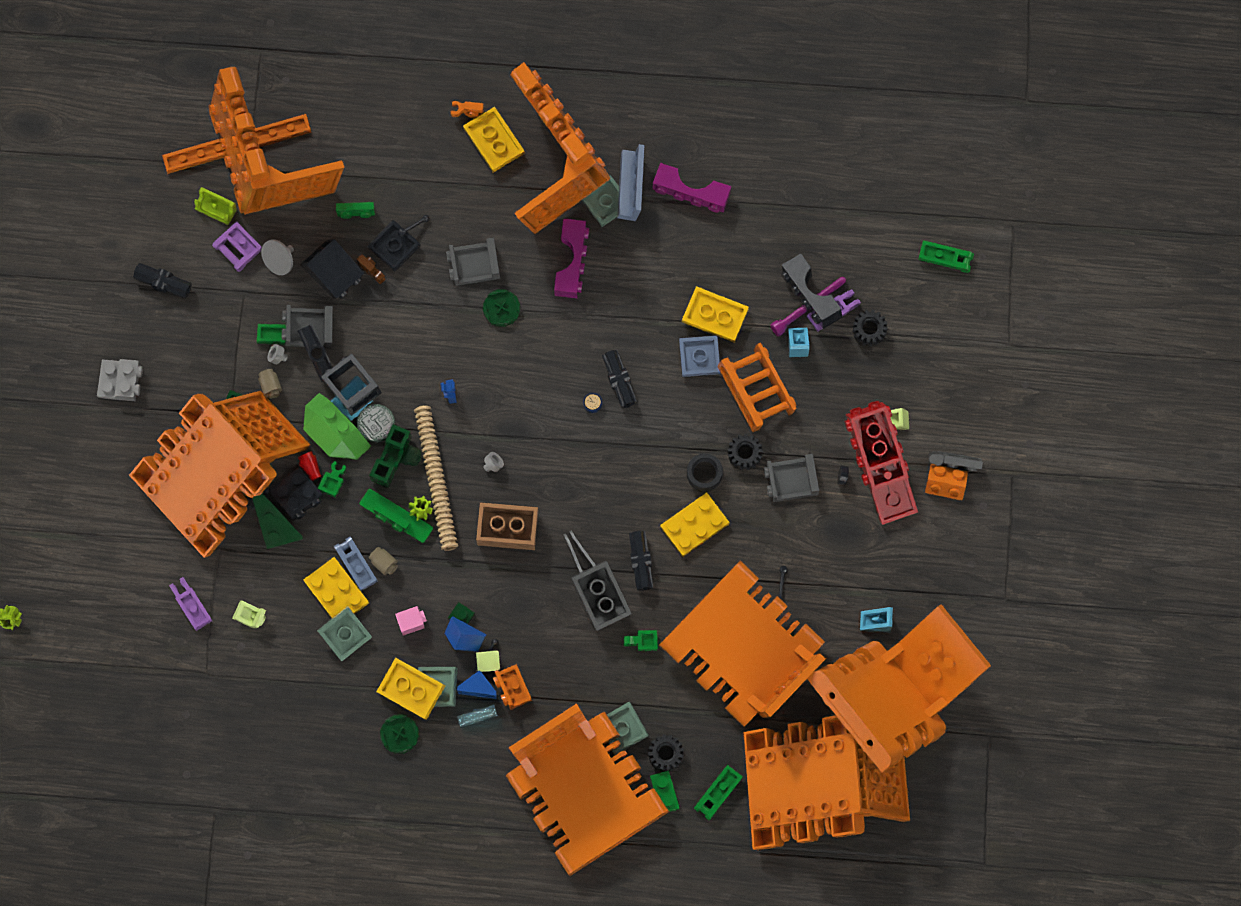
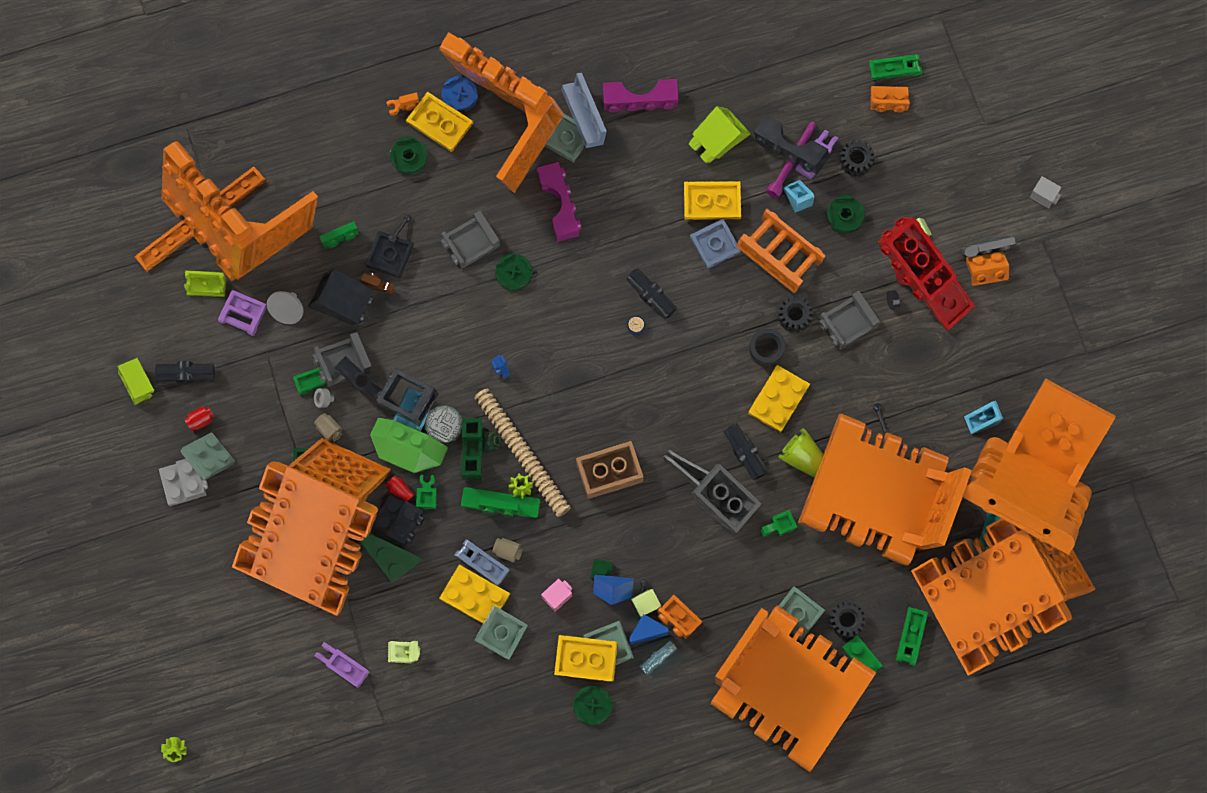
camera: 25 degrees left, 0 degrees up
light grey tile [484,452,504,472] -> none
none -> lime hinge [118,358,154,405]
none -> sand green plate [180,432,235,480]
none -> red brick [184,406,214,432]
none -> dark green plate [390,137,428,174]
none -> blue tile [441,76,478,112]
none -> lime hips [689,106,750,163]
none -> lime cone [778,428,824,478]
none -> dark green plate [827,195,865,233]
none -> orange bracket [871,86,910,112]
none -> light grey brick [1029,176,1061,208]

